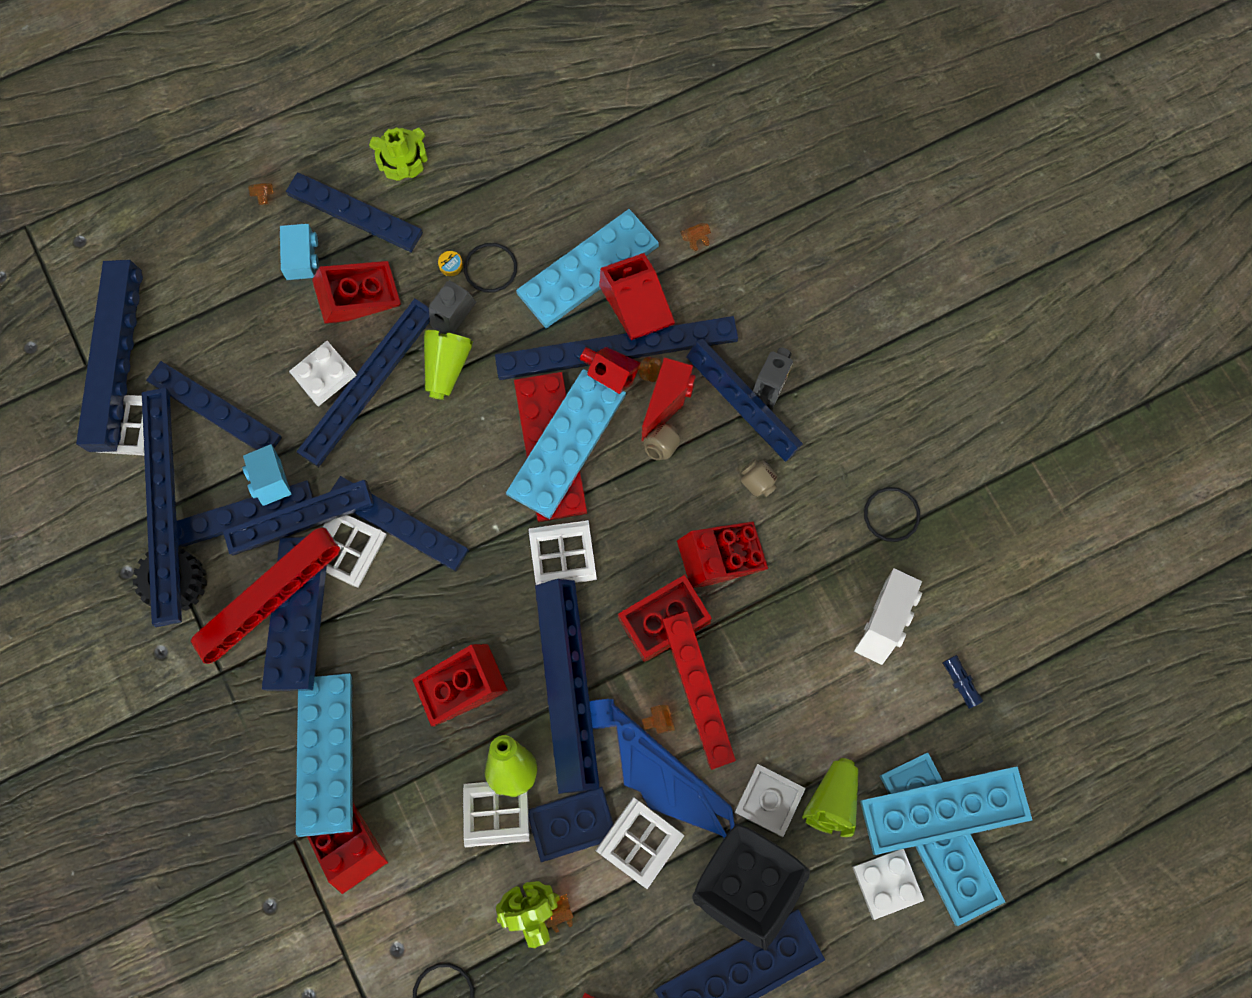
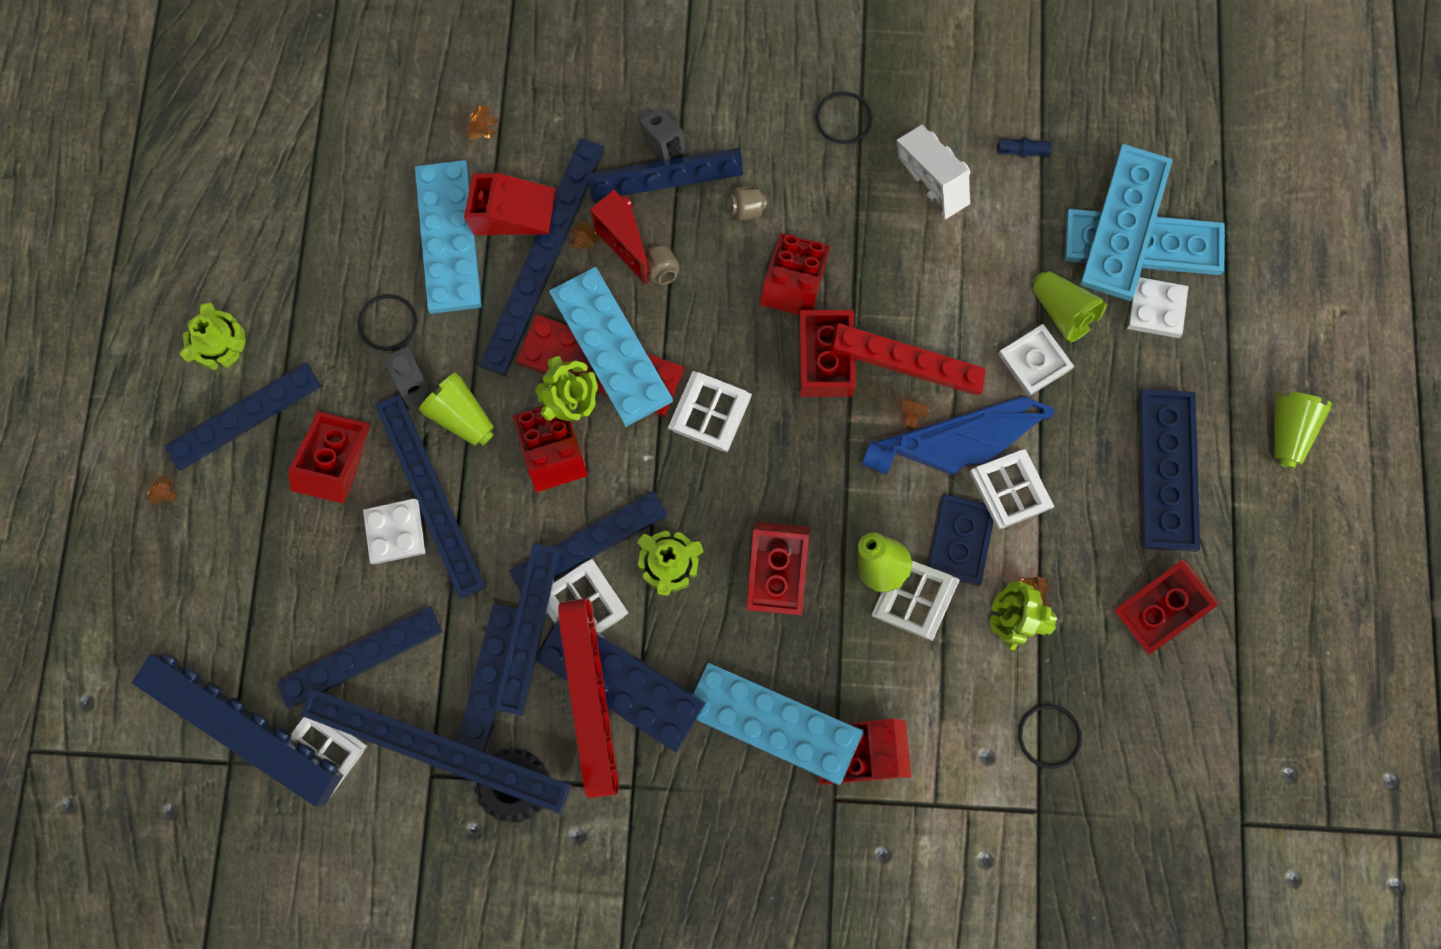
camera: 60 degrees left, 0 degrees up
medium azure brick [242,444,291,506] -> none
medium azure brick [280,224,319,280] -> none
tile [438,251,463,276] -> none
dark blue brick [535,579,600,794] -> none
red torso [580,347,642,394] -> none
black piece [692,823,810,951] -> none
none -> red slope [513,406,588,493]
none -> lime piece [535,356,598,421]
none -> lime piece [637,530,704,596]

